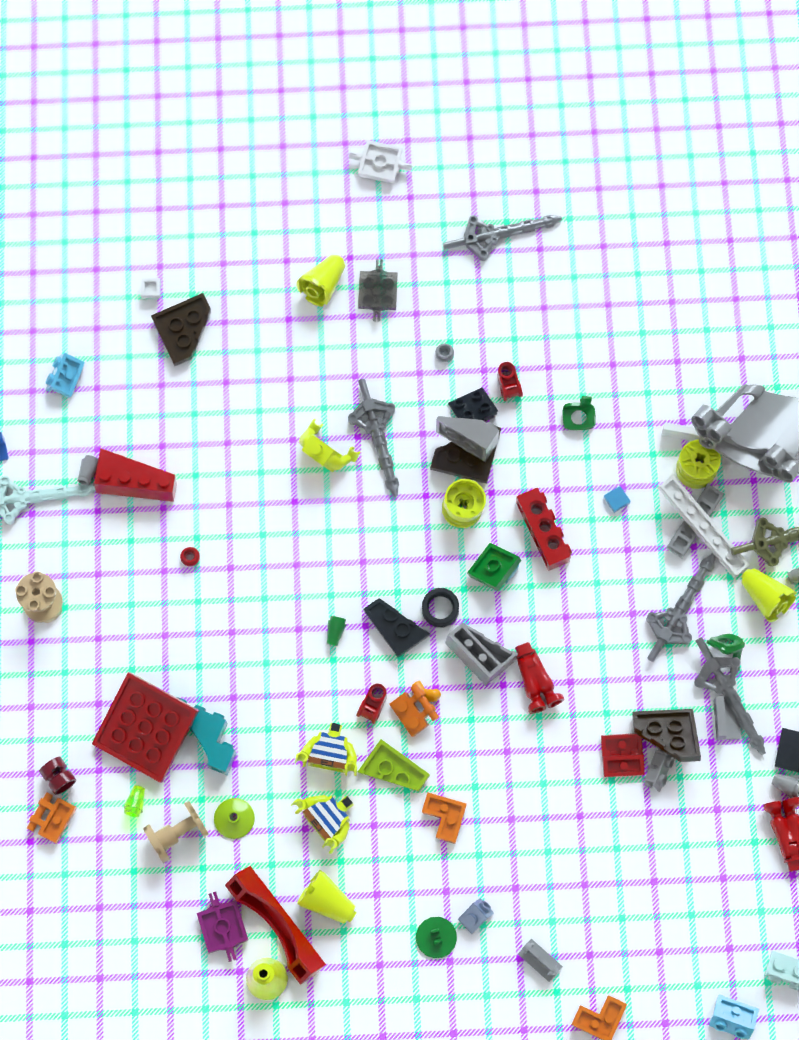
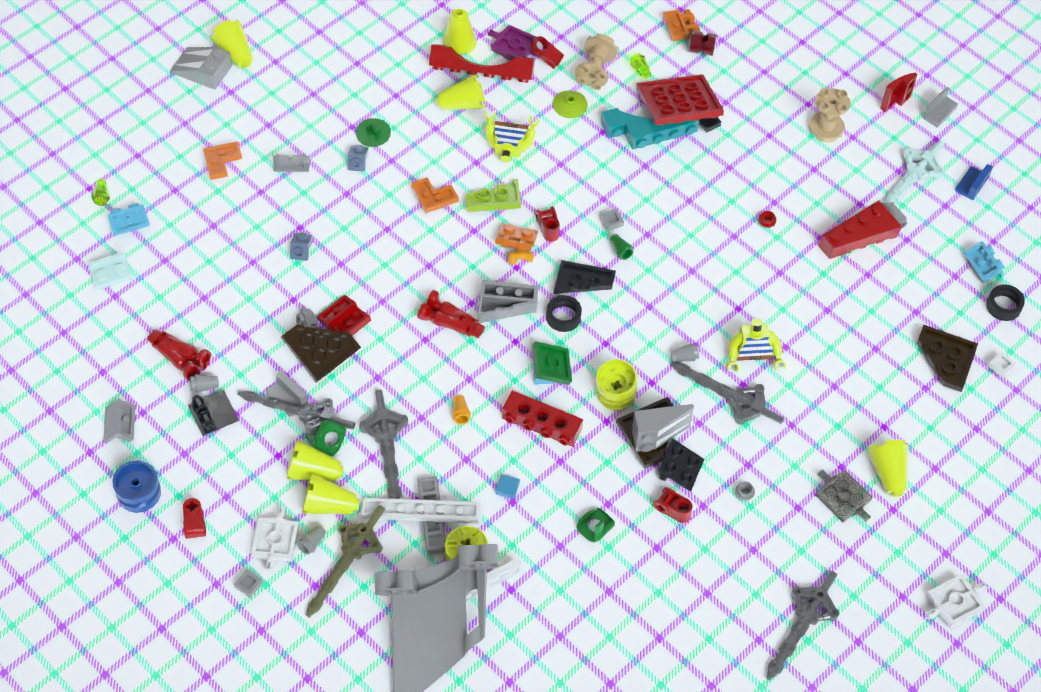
camera: 135 degrees right, 15 degrees down
torso [294,723,357,776] -> none
none -> neon yellow cone [286,440,344,481]
none -> sand blue bracket [290,232,313,261]
none -> light orange cone [452,395,471,425]
none -> red piece [530,36,564,69]
none -> light grey plate [600,208,624,231]
none -> light grey cone [670,343,700,362]
none -> black tyre [986,284,1025,321]

